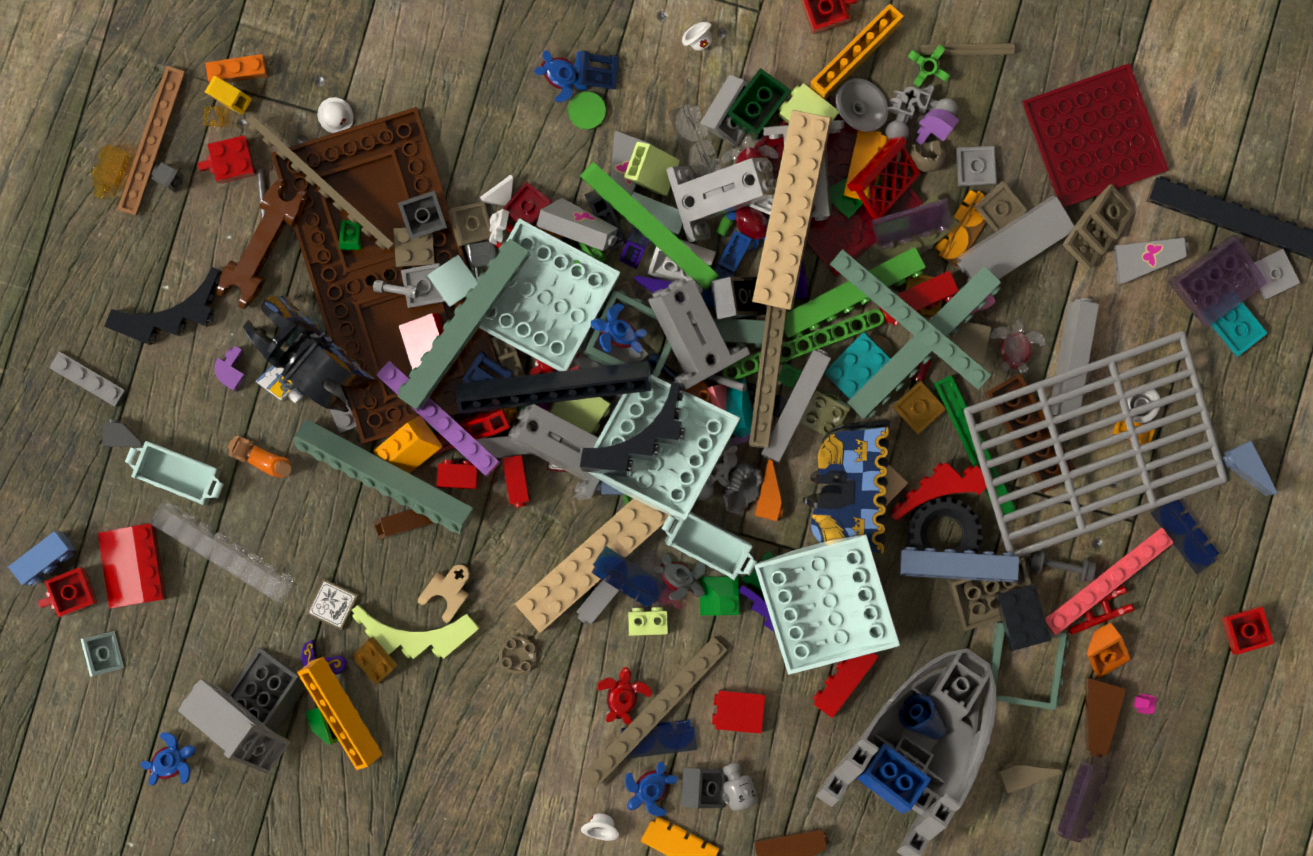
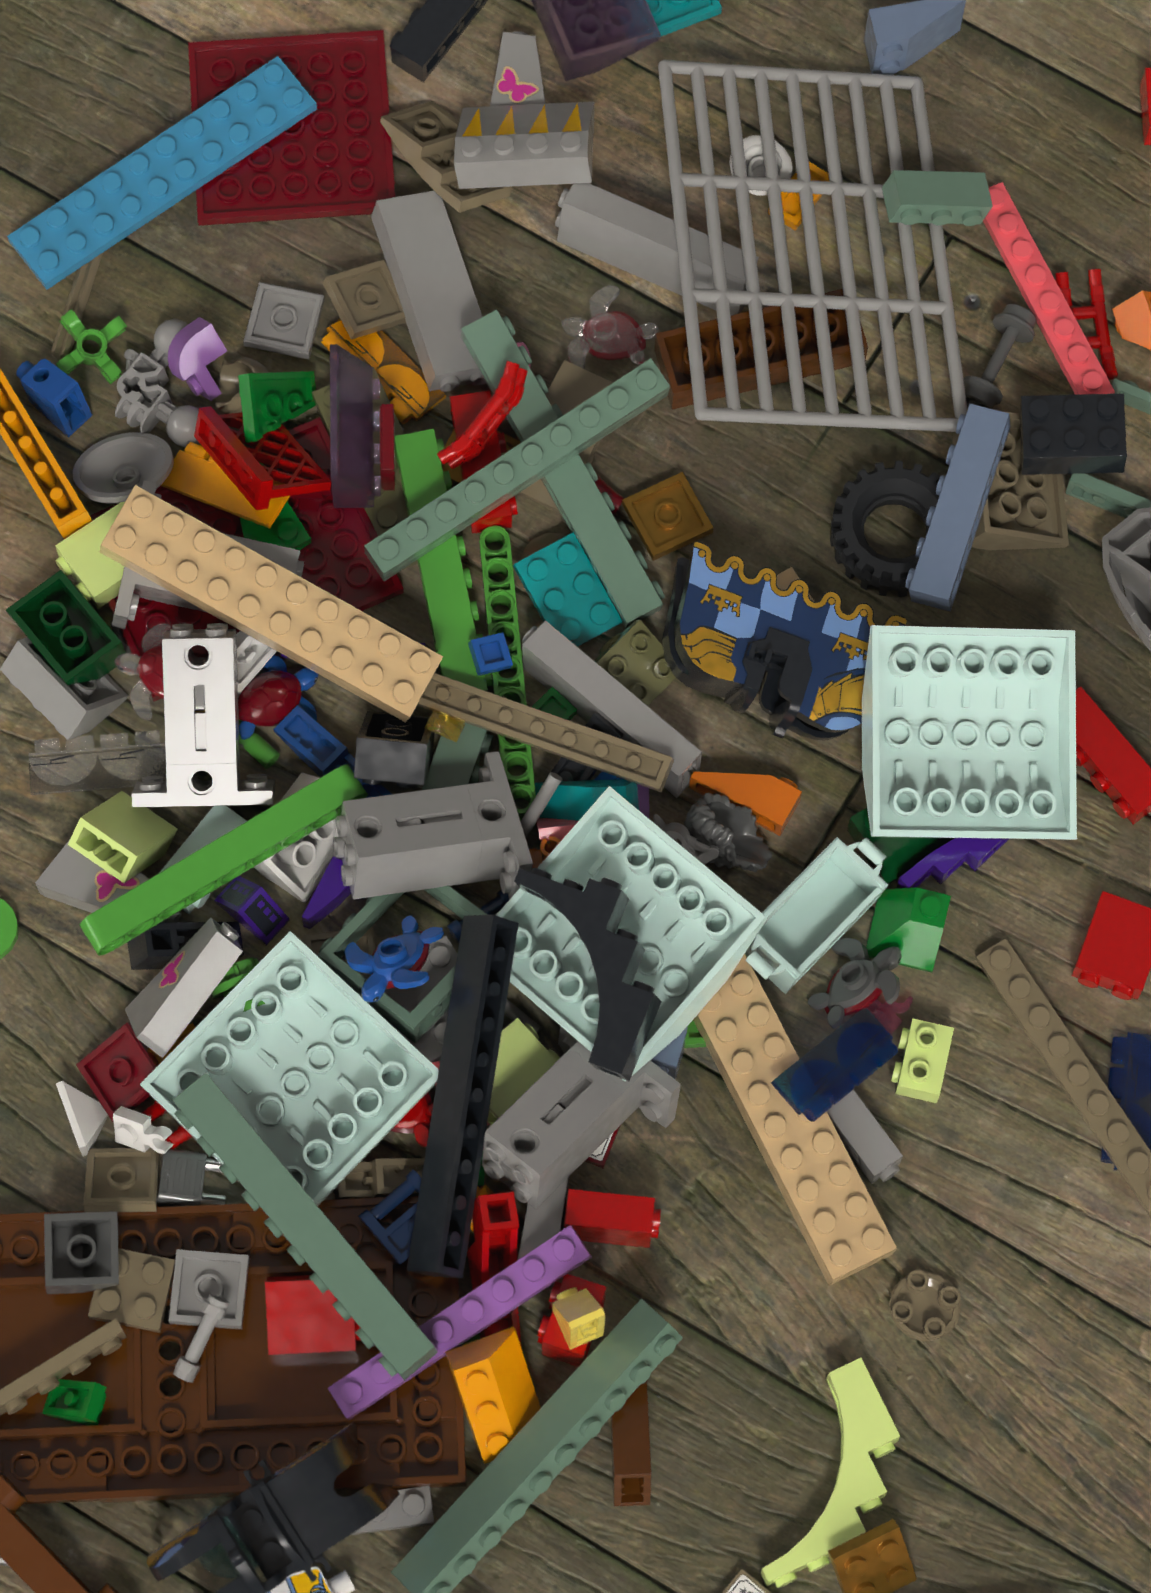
camera: 75 degrees left, 15 degrees down
tan piece [418,565,470,623] -> none
light aqua slope [427,255,478,307] -> none
red animal [596,667,652,725] -> none
red arch [891,462,987,521] -> none
green plate [933,375,1016,515] -> none
clear blue windscreen [1150,500,1219,575] -> none
none -> dark azure plate [7,56,317,290]
none -> blue torso [16,359,92,438]
none -> green wing [238,371,316,443]
none -> dark red tile [380,404,395,491]
none -> clear yellow tile [425,710,466,743]
none -> red piece [437,361,528,470]
none -> light grey slope [454,101,595,189]
none -> blue plate [468,632,513,676]
none -> light yellow slope [552,1288,605,1350]
none -> sand green brick [882,170,993,226]

